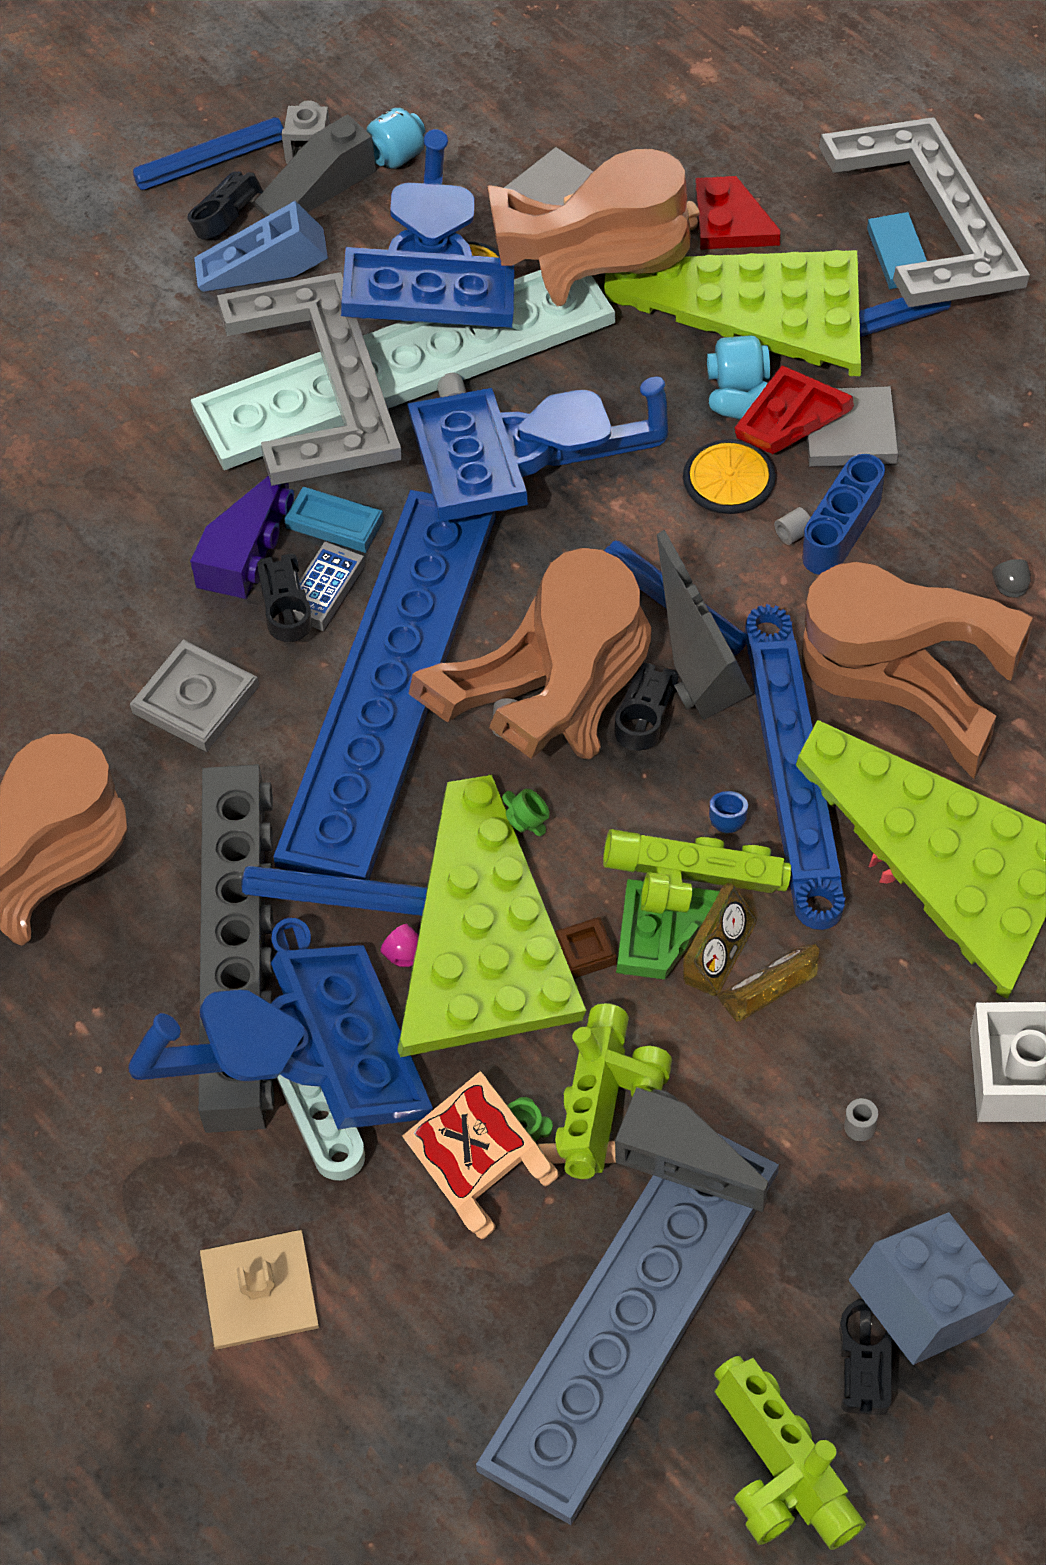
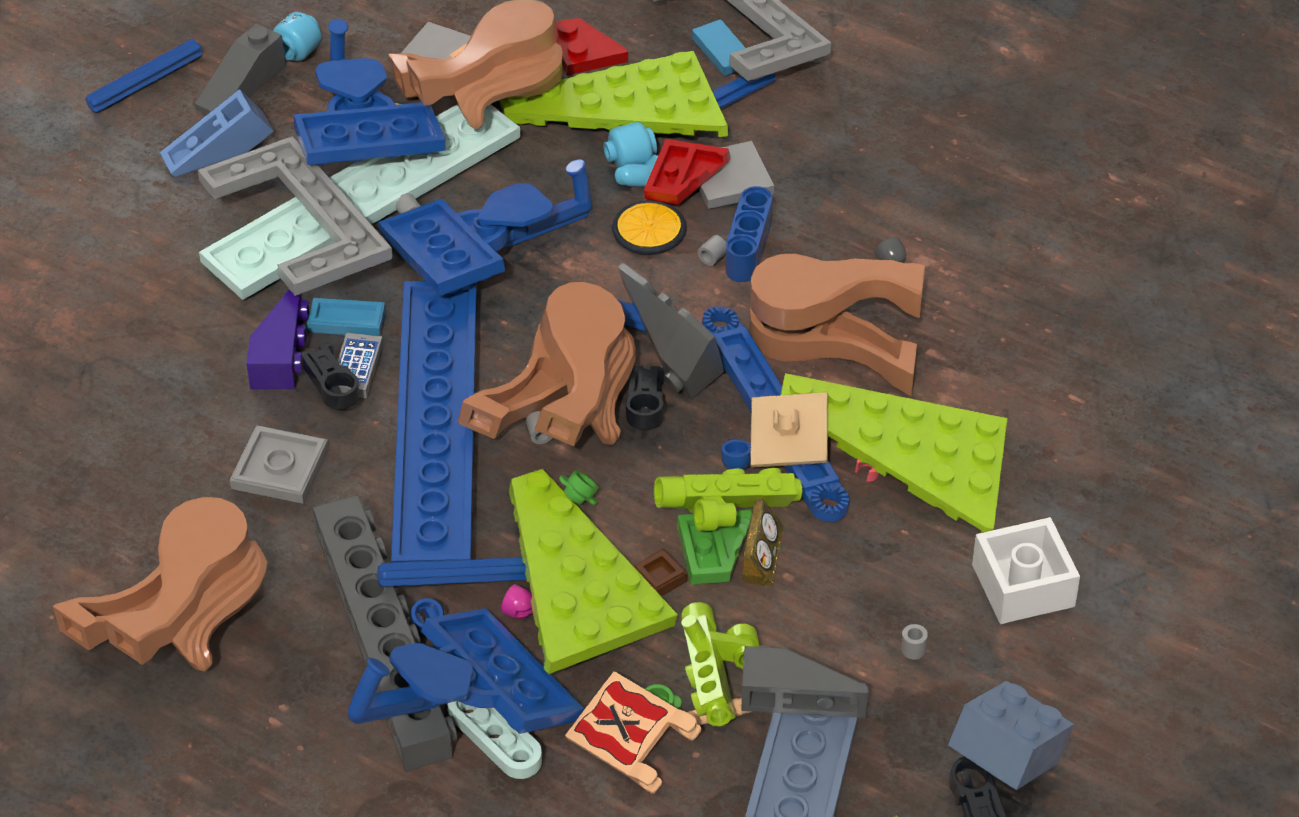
camera: 20 degrees left, 10 degrees down
black piece [187,172,263,239] -> none
light grey brick [282,101,330,164] -> none
clear yellow slope [718,944,820,1022] -> none
none -> tan piece [751,392,828,468]

